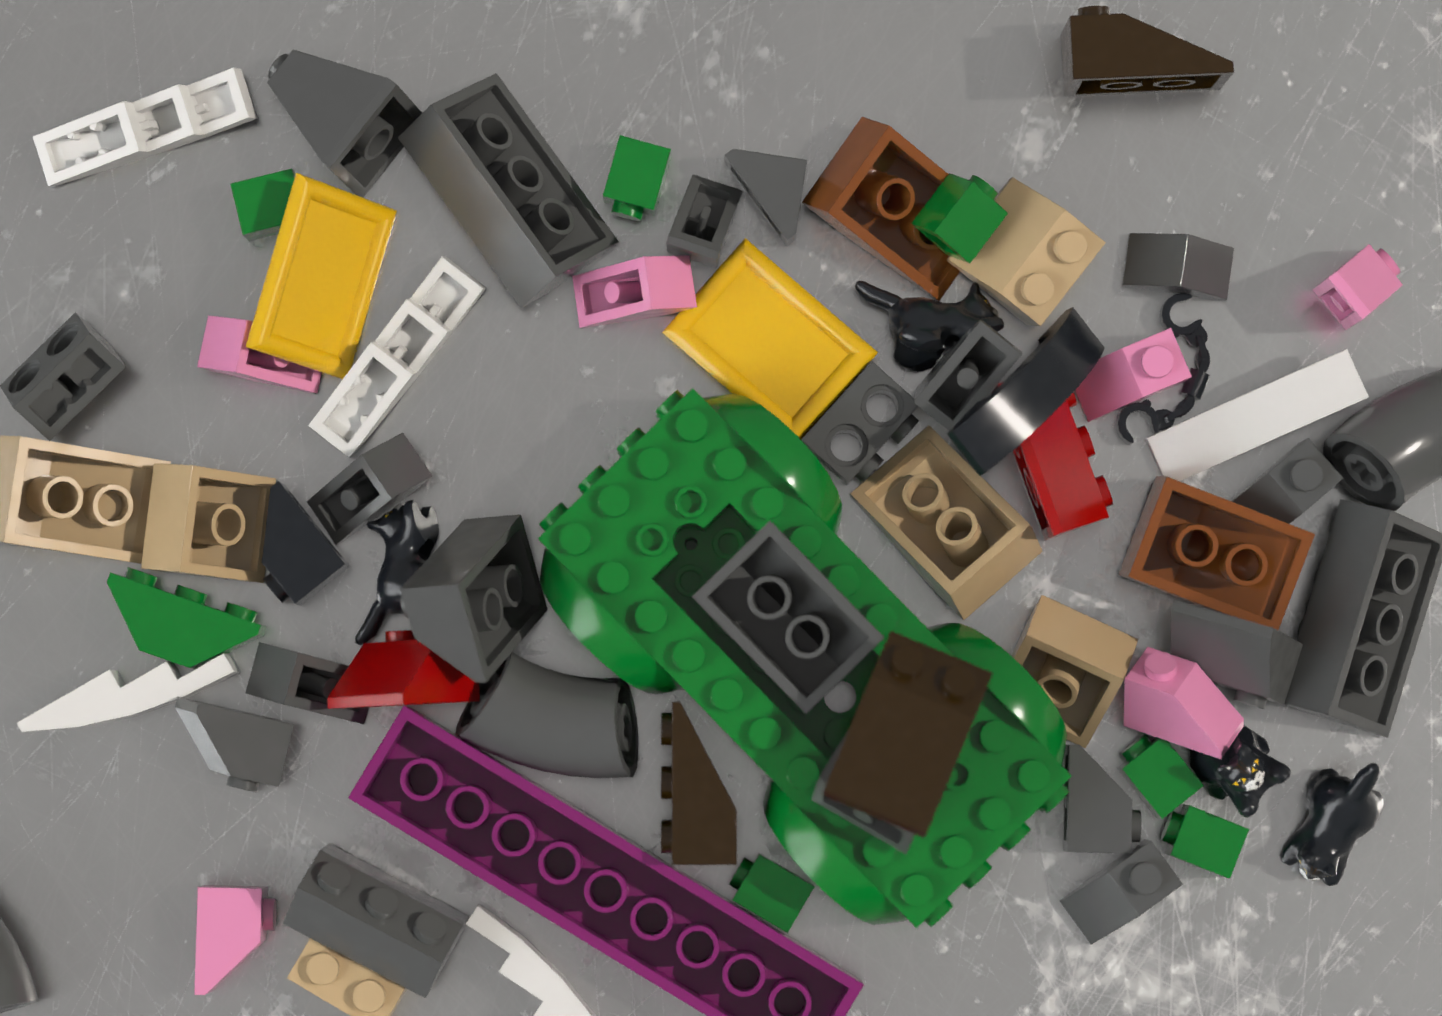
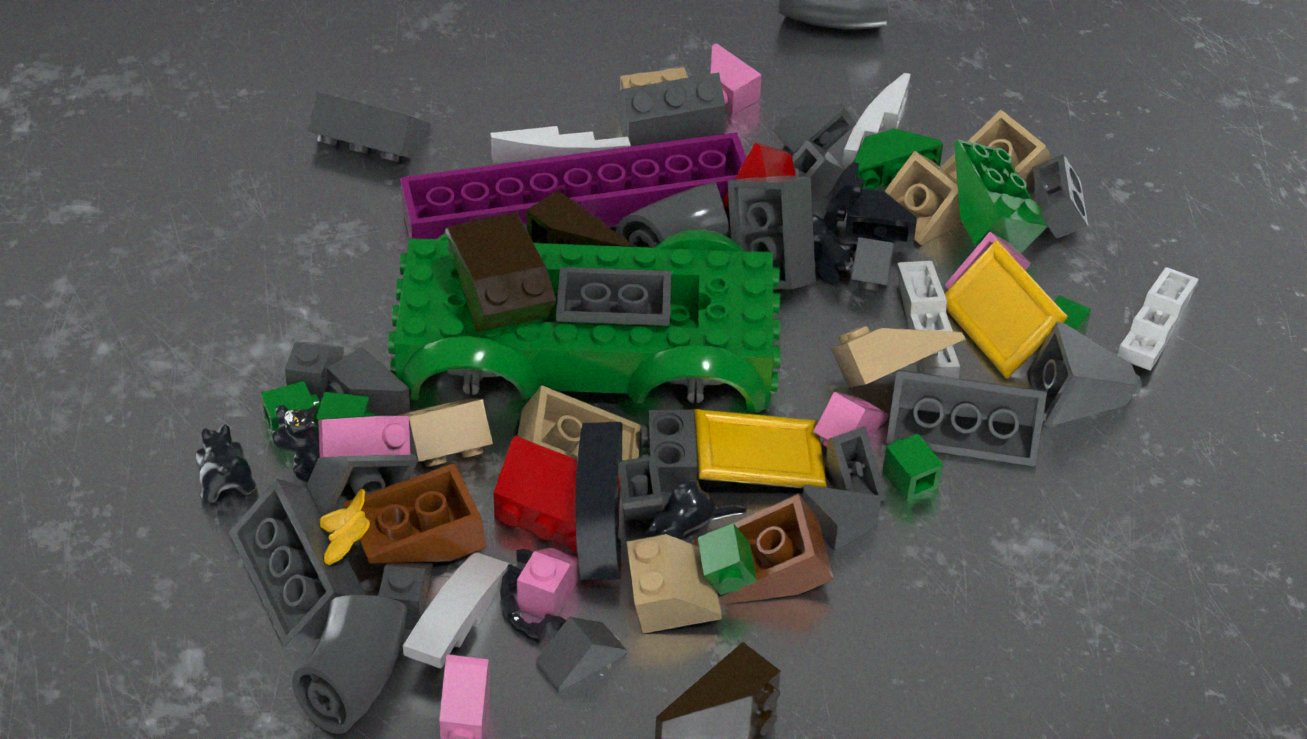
camera: 135 degrees right, 40 degrees down
none -> yellow piece [319,489,370,565]
none -> black slope [823,162,864,234]
none -> tan slope [831,325,965,388]
none -> green slope [954,139,1048,253]

